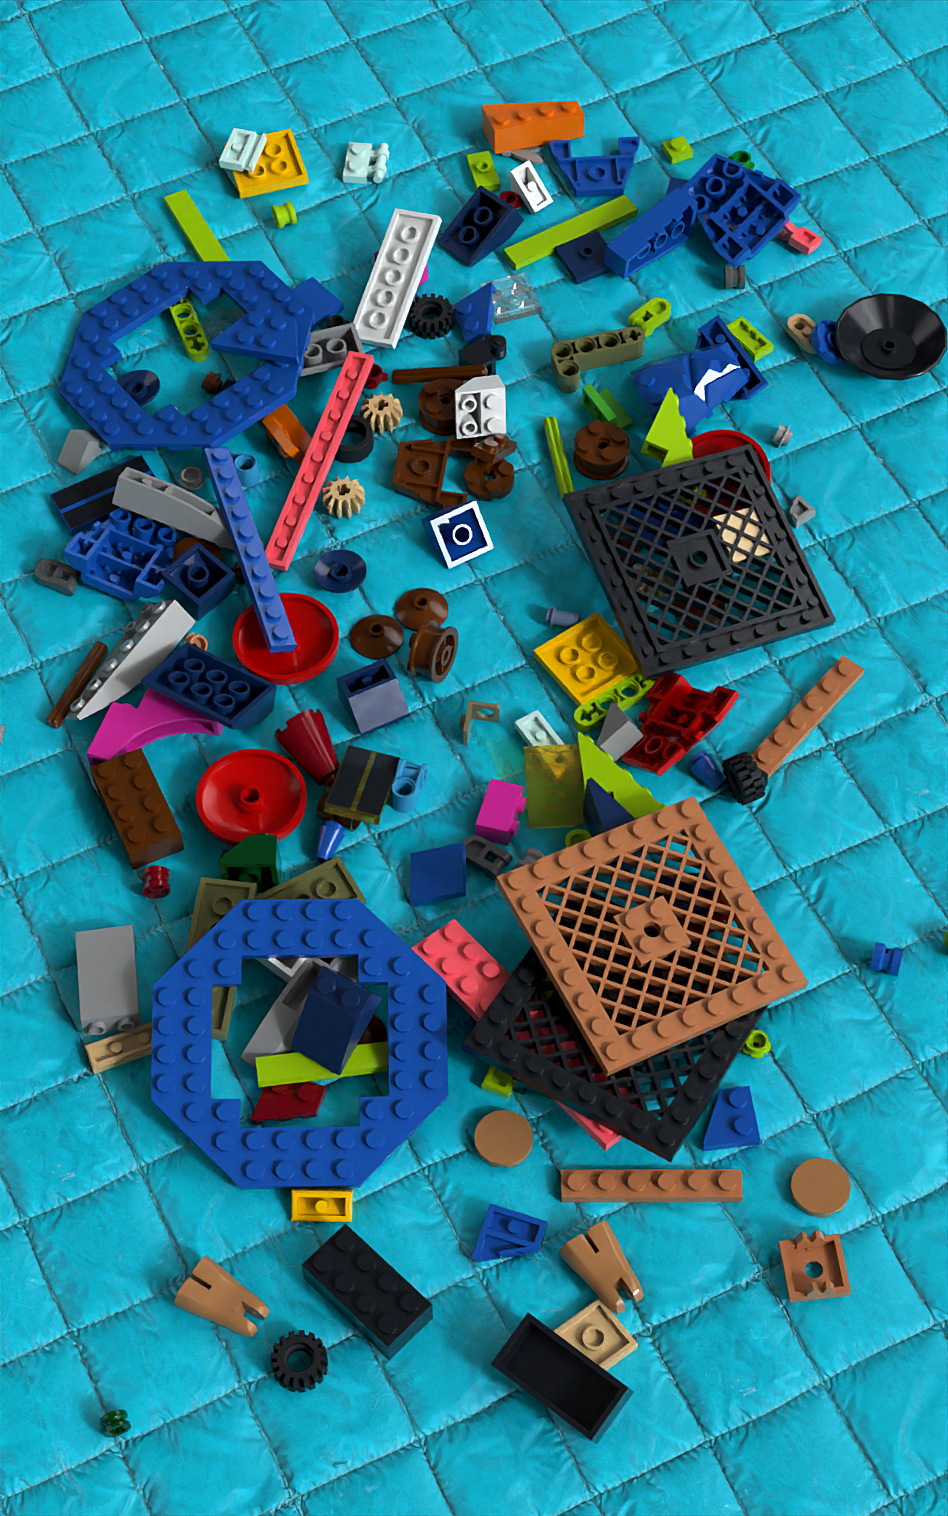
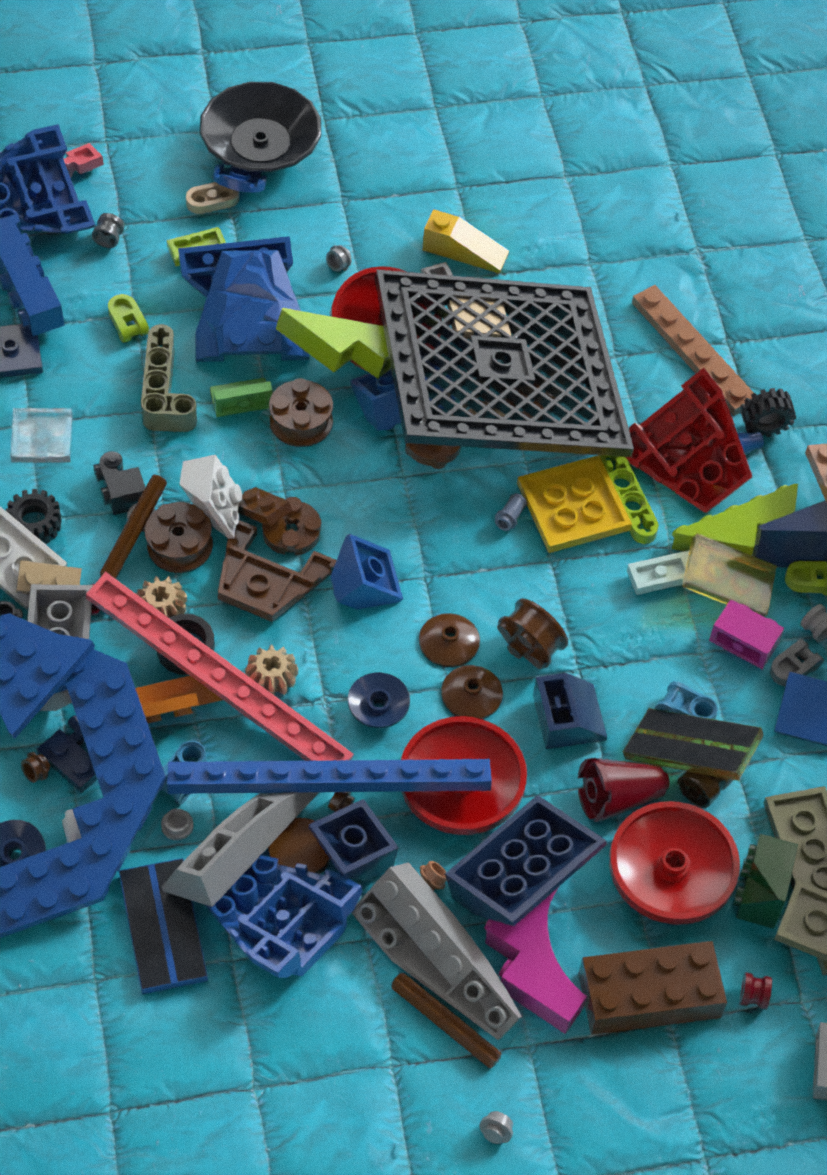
camera: 80 degrees left, 0 degrees up
dark grey plate [35,559,82,597] -> none
light grey slope [57,430,107,476] -> none
blue cone [313,820,345,863] -> none
blue wing [452,282,496,344] -> none
dark tan bracket [460,701,500,745] -> none
lime axle [543,416,574,498] -> none
light grey slope [596,703,644,762] -> none
none -> tan plate [16,560,82,594]
none -> yellow slope [422,209,509,274]

